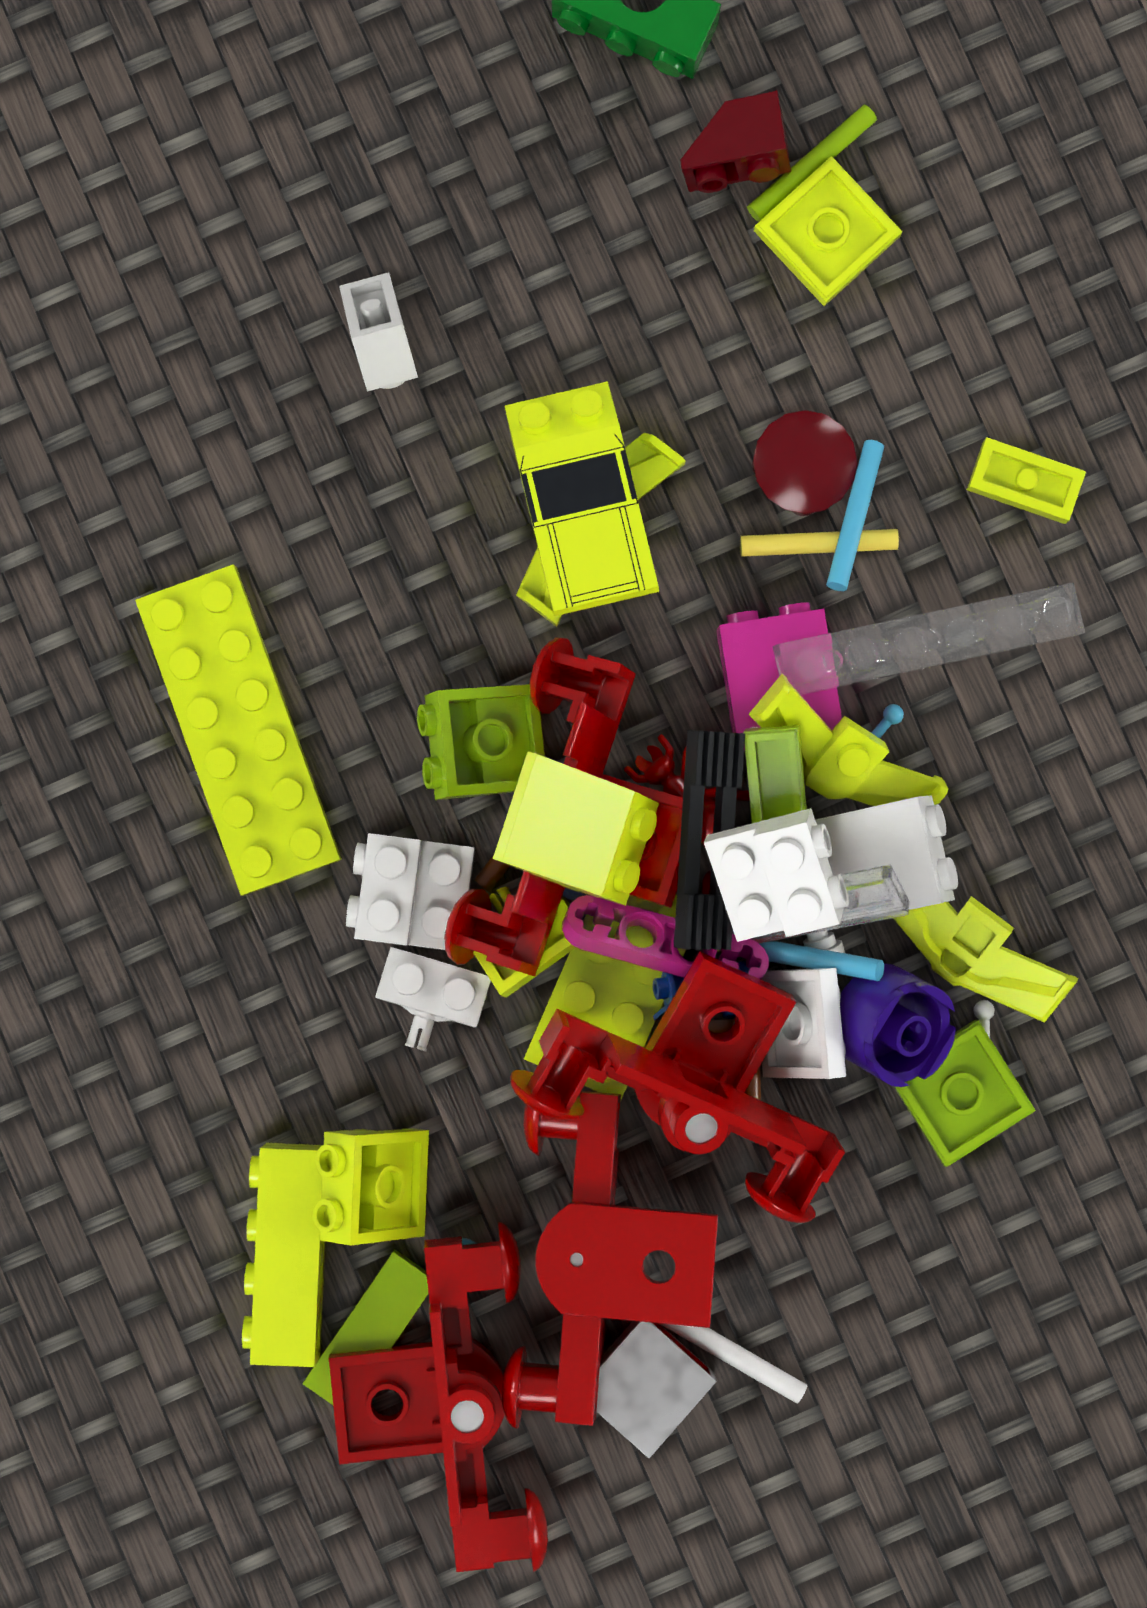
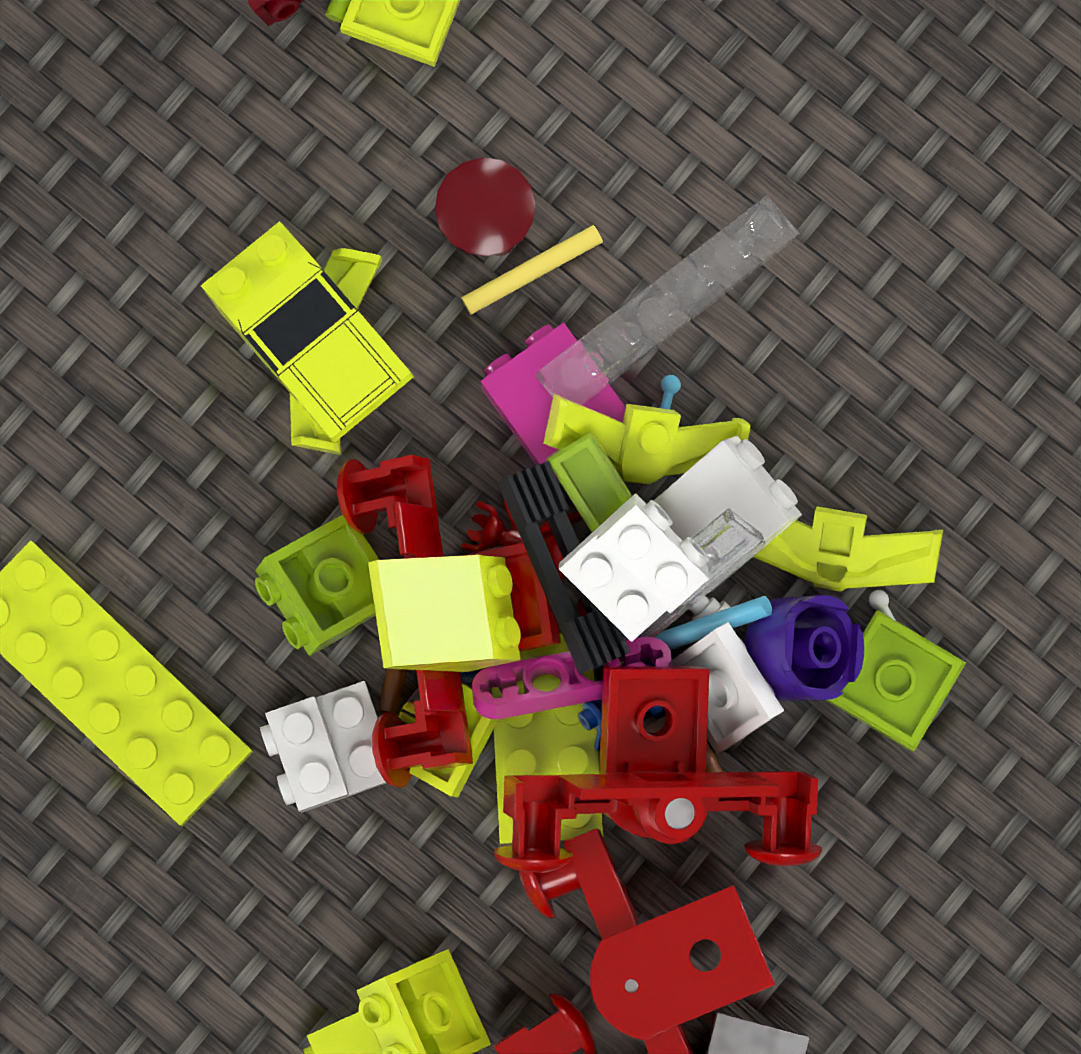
camera: 30 degrees left, 5 degrees down
white slope [339,272,418,392] -> none
white plate [375,947,491,1052] -> none
white bar [659,1323,807,1404] -> none
medium azure bar [826,440,884,591] -> none
neon yellow plate [966,437,1086,524] -> none

